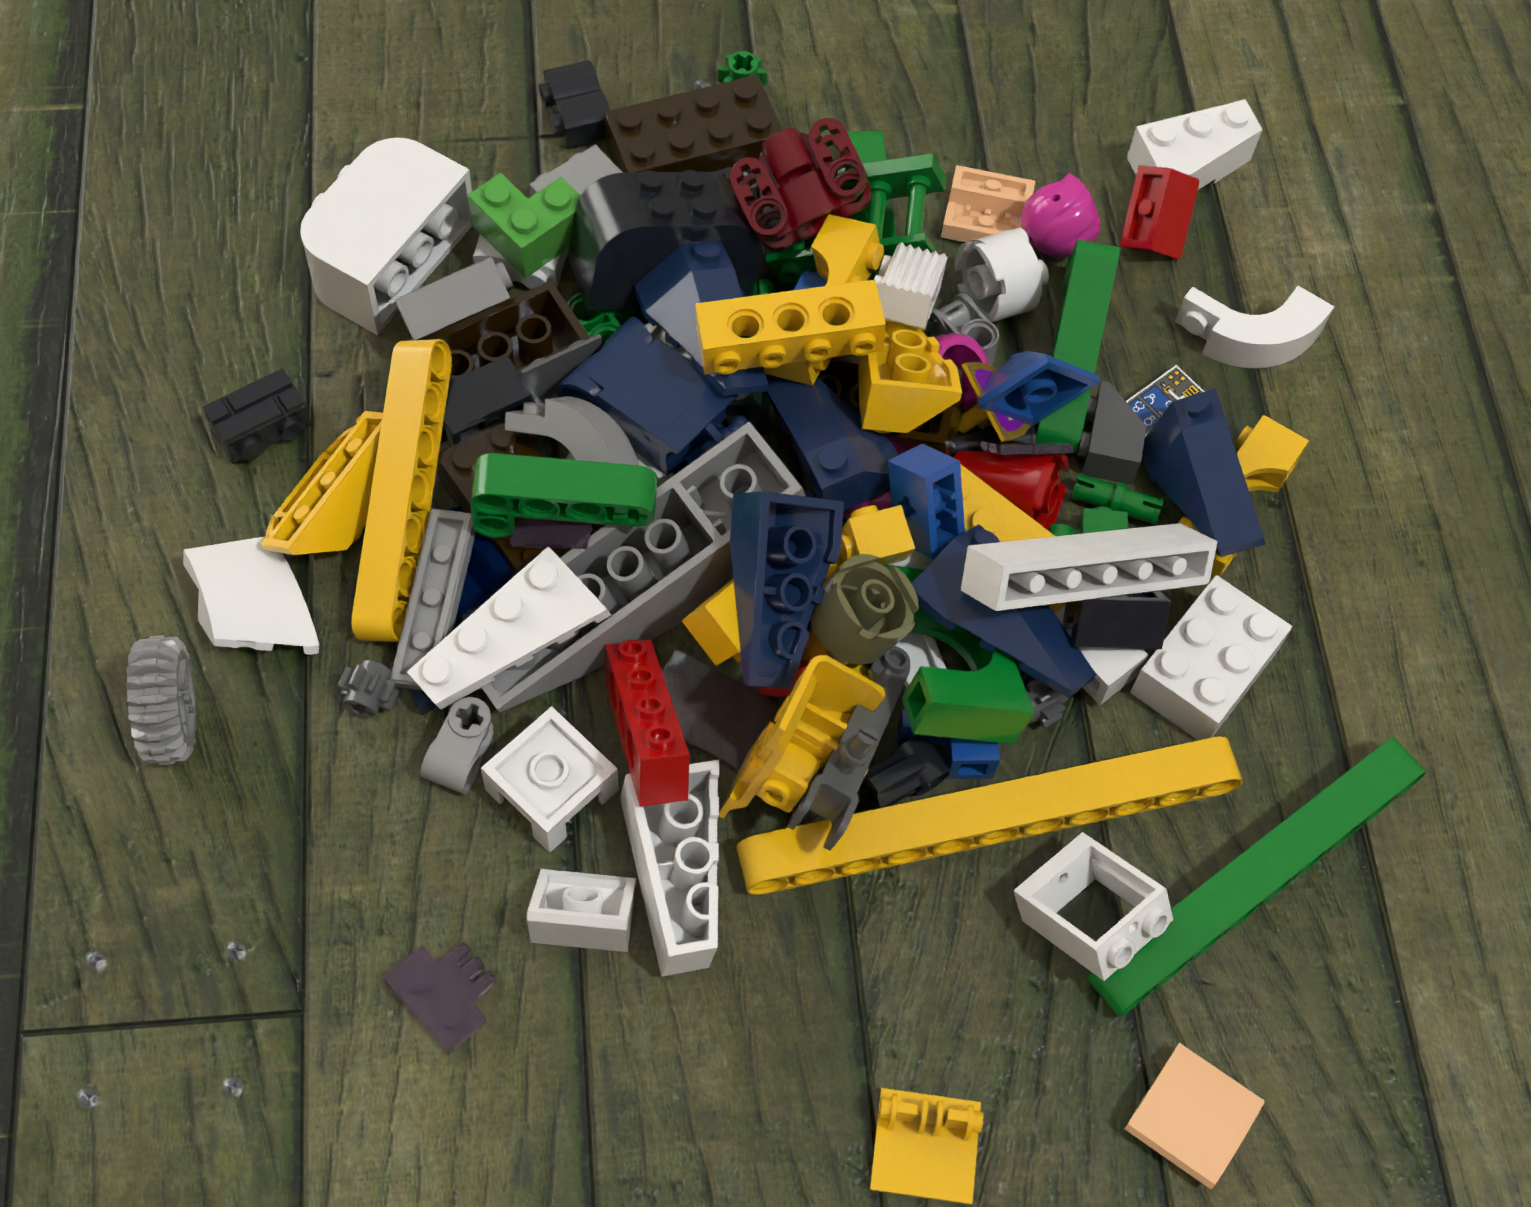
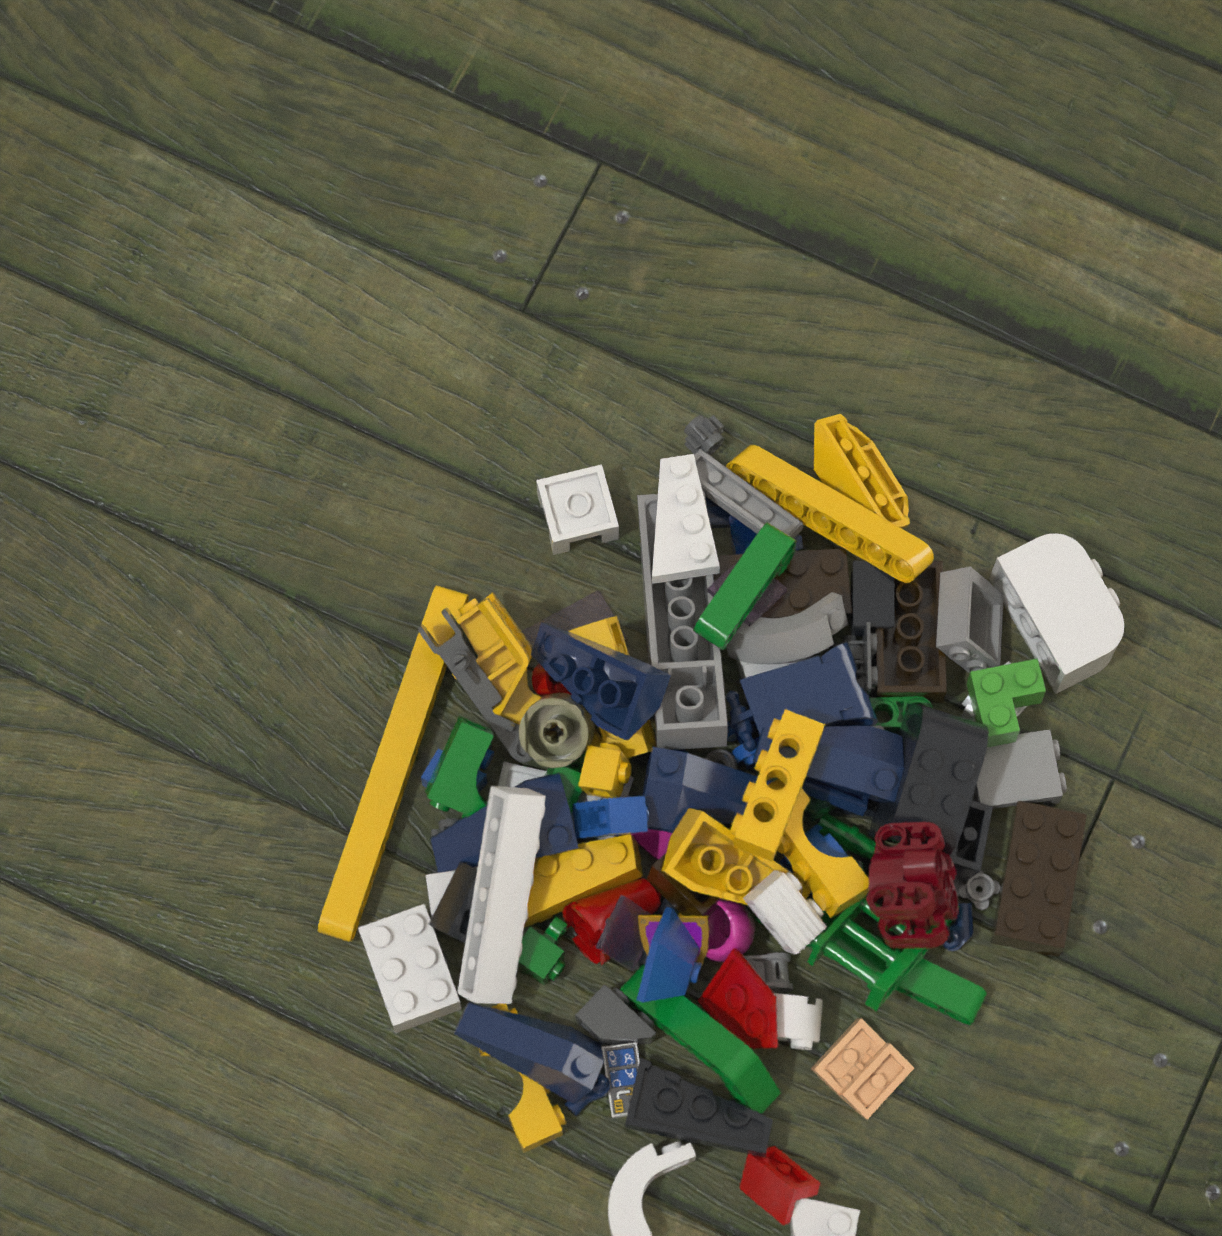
camera: 125 degrees right, 10 degrees up
light grey gear [125,635,197,765] -> none
white slope [183,536,319,655] -> none
black brick [203,368,312,464] -> none
hinge [383,943,497,1055] -> none
light grey piece [420,697,494,795] -> none
white slope [527,869,636,952] -> none
black brick [539,60,610,148] -> none
red brick [605,639,690,806] -> none
white wedge [620,760,719,977] -> none
green gear [718,51,767,86] -> none
black piece [857,735,951,810] -> none
yellow hinge [870,1088,983,1205] -> none
white window [1013,832,1173,981] -> none
dark pink piece [1020,173,1101,258] -> none
green pin [1071,472,1164,526] -> none
green beam [1087,737,1427,1018] -> none
light nougat slope [1124,1043,1265,1190] -> none
none -> black wing [625,1058,773,1158]
none -> red tile [698,948,778,1049]

